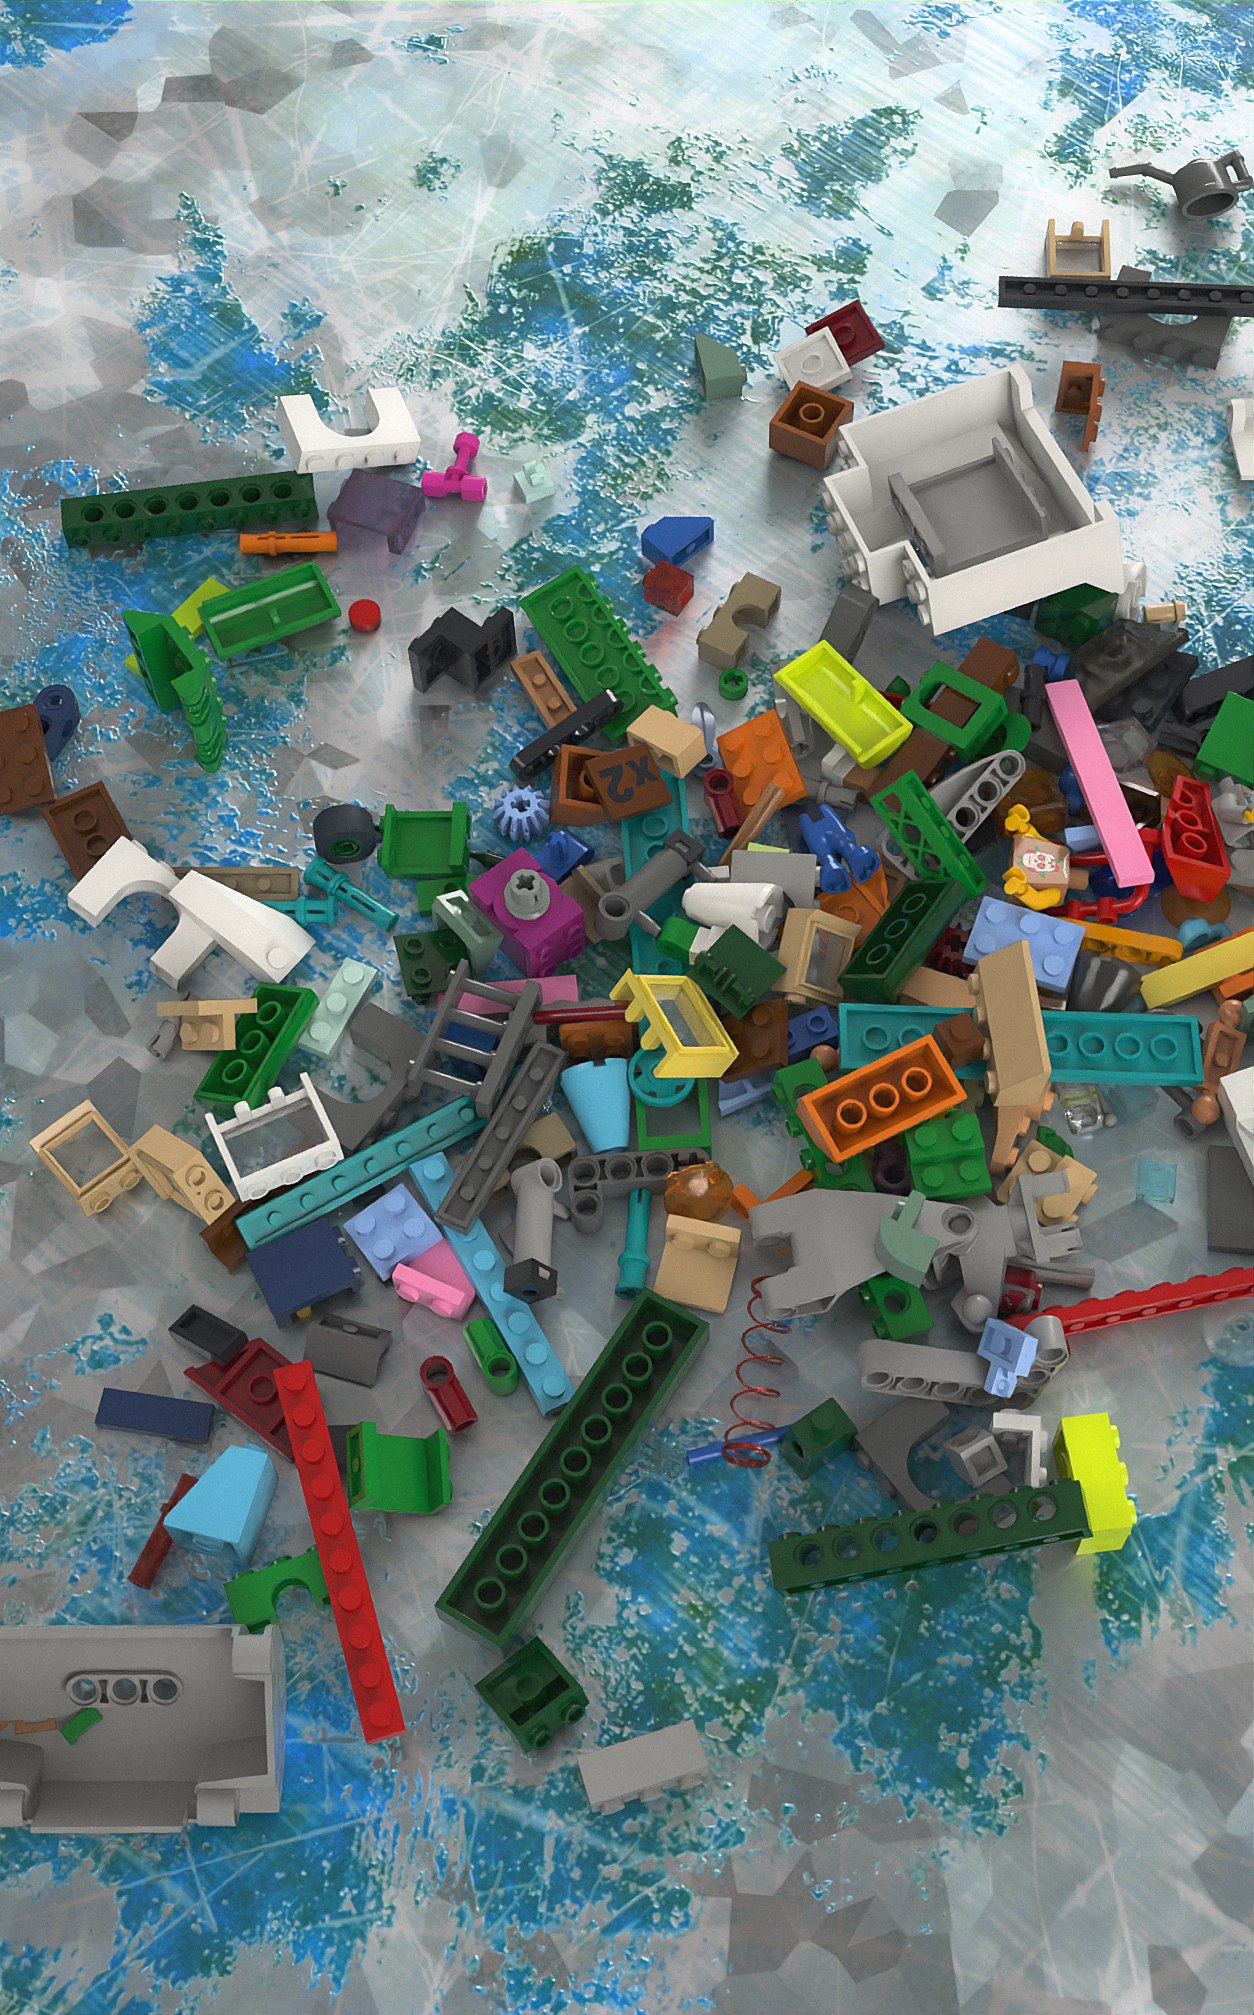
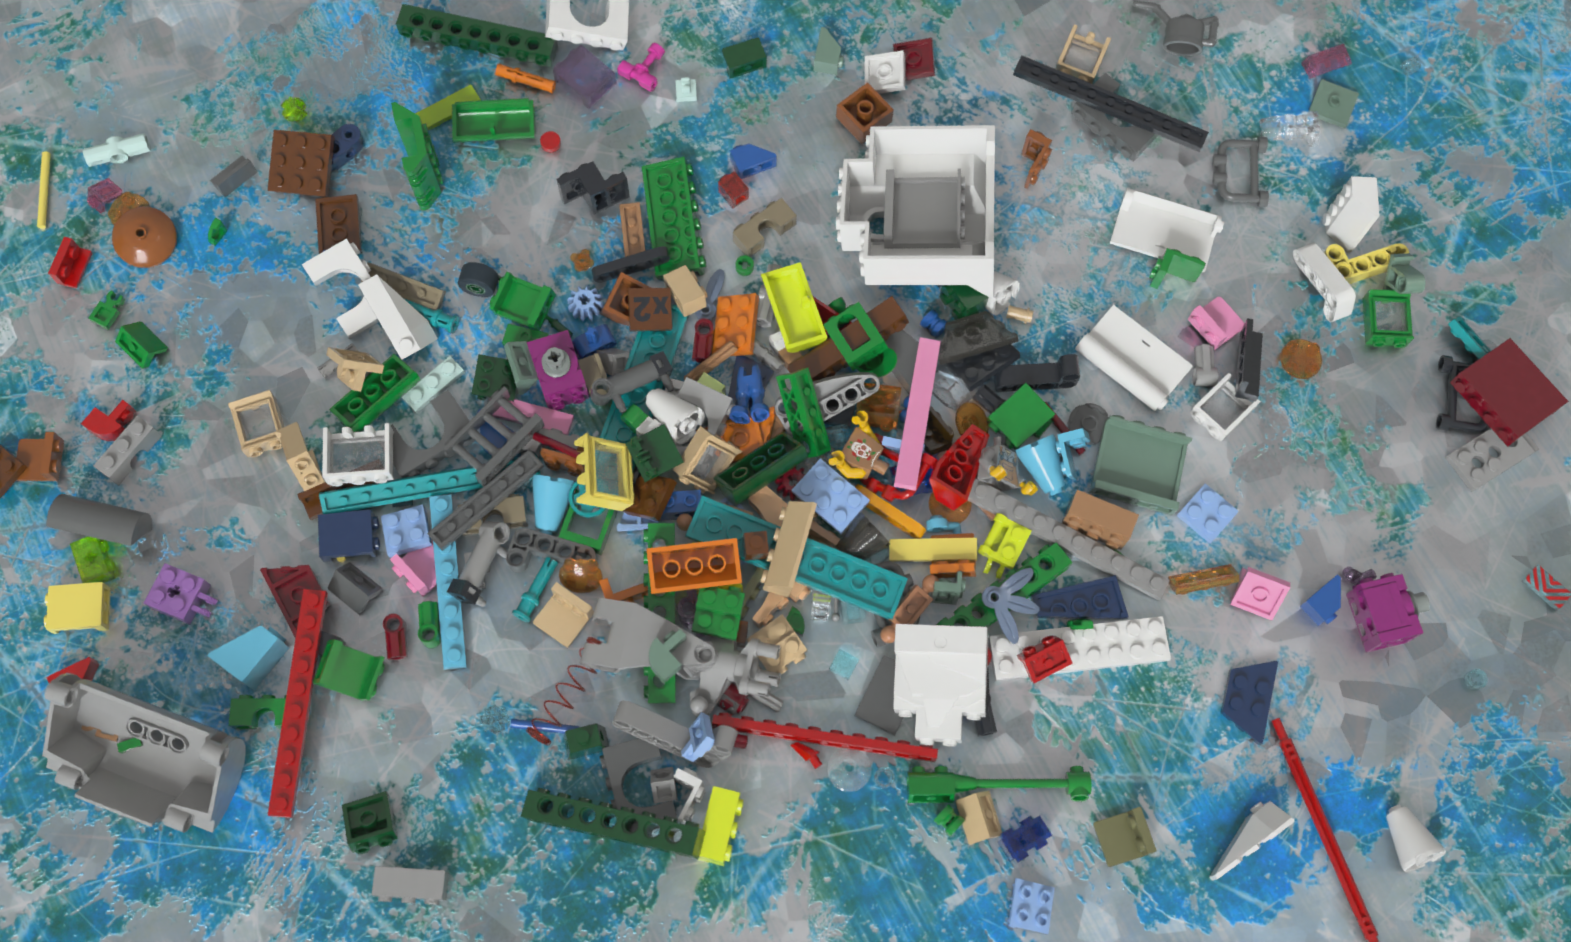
camera: 15 degrees right, 10 degrees up
dark blue tile [94,1387,216,1444] -> none
clear red pin [127,1473,199,1590] -> none
black tile [168,1304,249,1367] -> none
teal pin [303,856,400,933] -> none
dark green brick [434,1287,710,1659] -> none
dark grey beam [817,582,880,666] -> none
black pin [1019,664,1046,733] -> none
none -> medium lavender hinge [144,563,218,625]
none -> clear orange plate [570,249,594,272]
none -> dark green panel [722,37,767,79]
none -> red bar [790,742,823,769]

